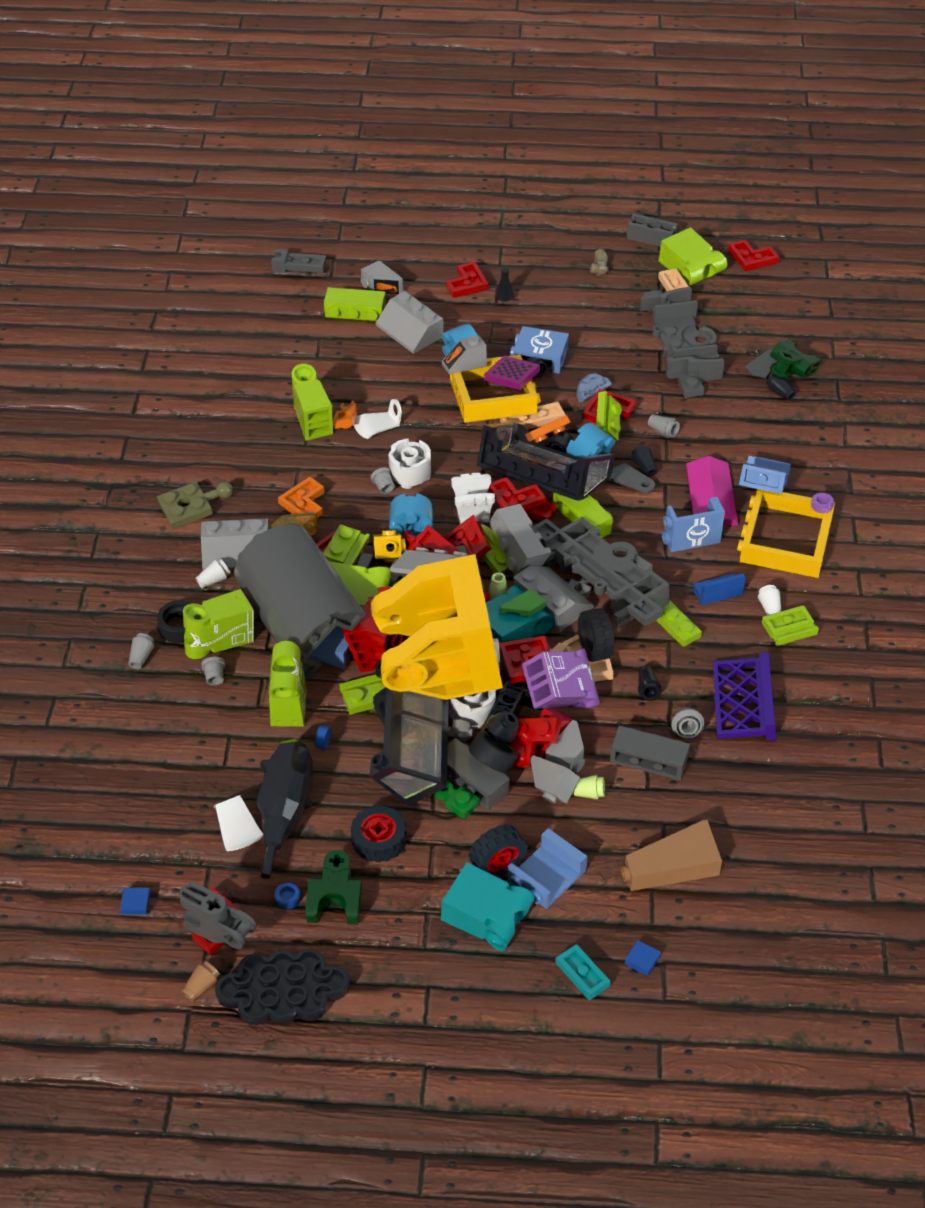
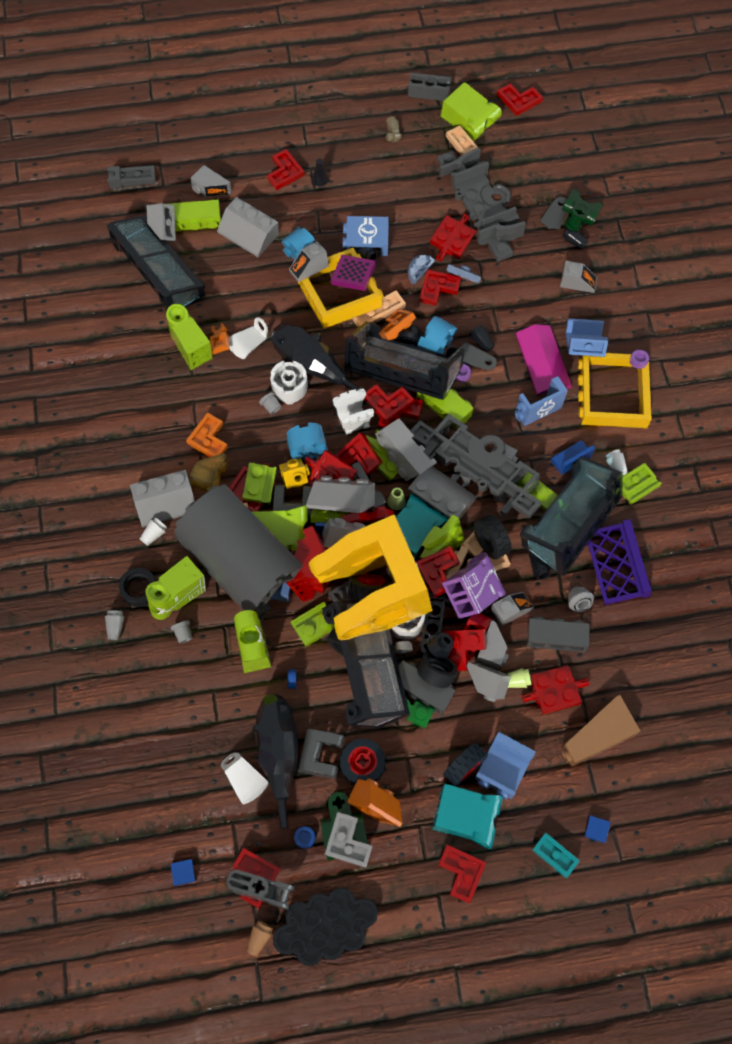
camera: 15 degrees left, 20 degrees up
olive plate [156,482,233,529] -> none
bright green tile [499,589,547,617] -> none
lime plate [596,391,622,441] -> none
light grey cone [648,414,680,438] -> none
none -> windscreen [107,215,206,311]
none -> light grey slope [147,203,176,241]
none -> black piece [272,323,360,391]
none -> dark grey connector [298,729,345,779]
none -> light grey plate [325,812,372,868]
none -> orange slope [347,778,402,827]
none -> lime plate [420,514,464,558]
none -> red plate [430,214,476,261]
none -> red plate [438,845,486,904]
none -> sand blue plate [446,264,481,283]
none -> medium lavender tile [452,364,471,382]
none -> light grey slope [490,592,534,628]
none -> windscreen [520,456,623,576]
none -> red plate [521,665,589,715]
none -> light grey slope [560,261,597,293]

